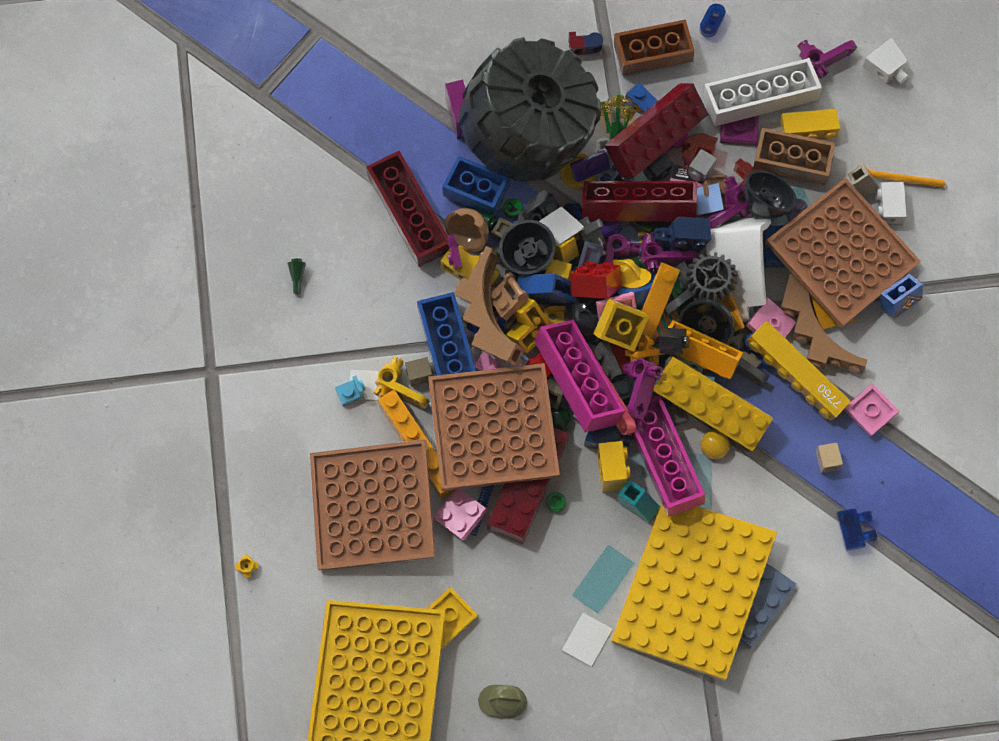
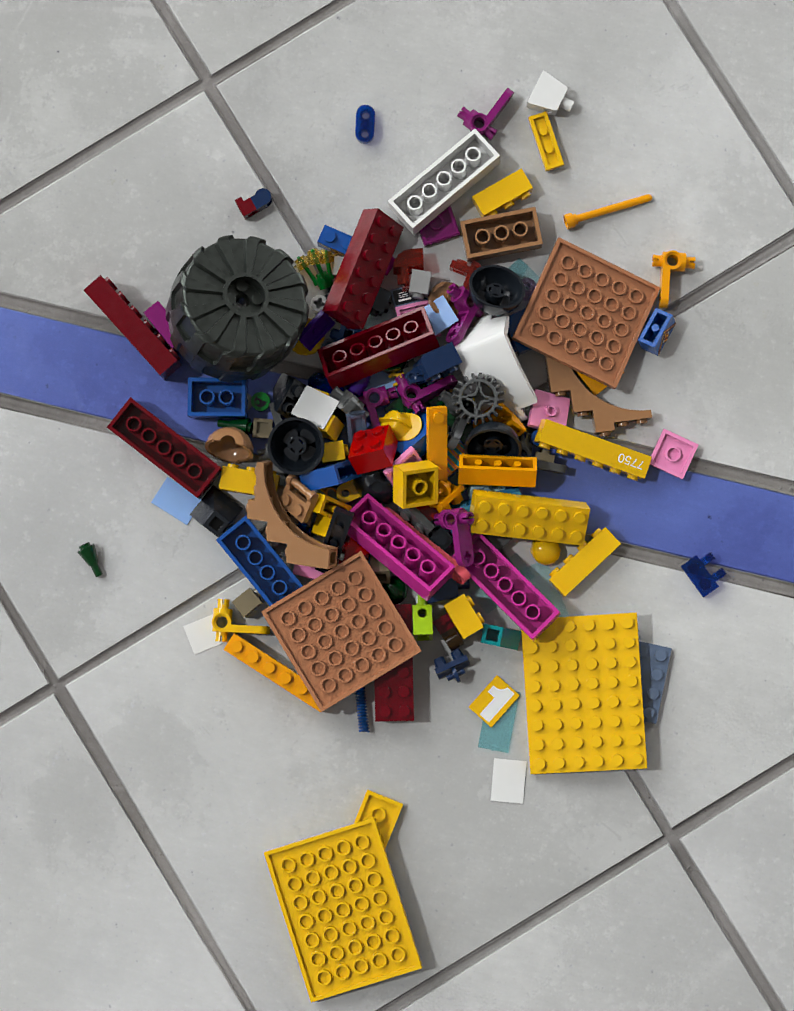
camera: 20 degrees left, 15 degrees up
yellow plate [235,554,259,578] -> none
nougat plate [310,439,436,571] -> none
medium azure bracket [335,375,366,406] -> none
bright pink plate [433,489,488,541] -> none
magenta plate [447,235,462,270] -> none
olive piece [478,684,527,718] -> none
green tile [546,492,566,513] -> none
dark orange brick [613,19,695,76] -> none
black brick [658,328,690,356] -> none
tan panel [816,443,843,473] -> none
dark tan brick [847,164,879,198] -> none
white brick [876,182,907,224] -> none
none -> dark red brick [84,275,181,380]
none -> light blue sticker [151,477,202,525]
none -> black slope [190,485,243,538]
none -> black plate [315,506,355,573]
none -> lime torso [412,595,433,641]
none -> leg [433,613,465,652]
none -> dark blue hips [434,648,470,683]
none -> sticker [469,675,520,727]
none -> yellow plate [528,111,564,172]
none -> yellow brick [548,527,621,597]
none -> light orange piece [652,250,695,309]

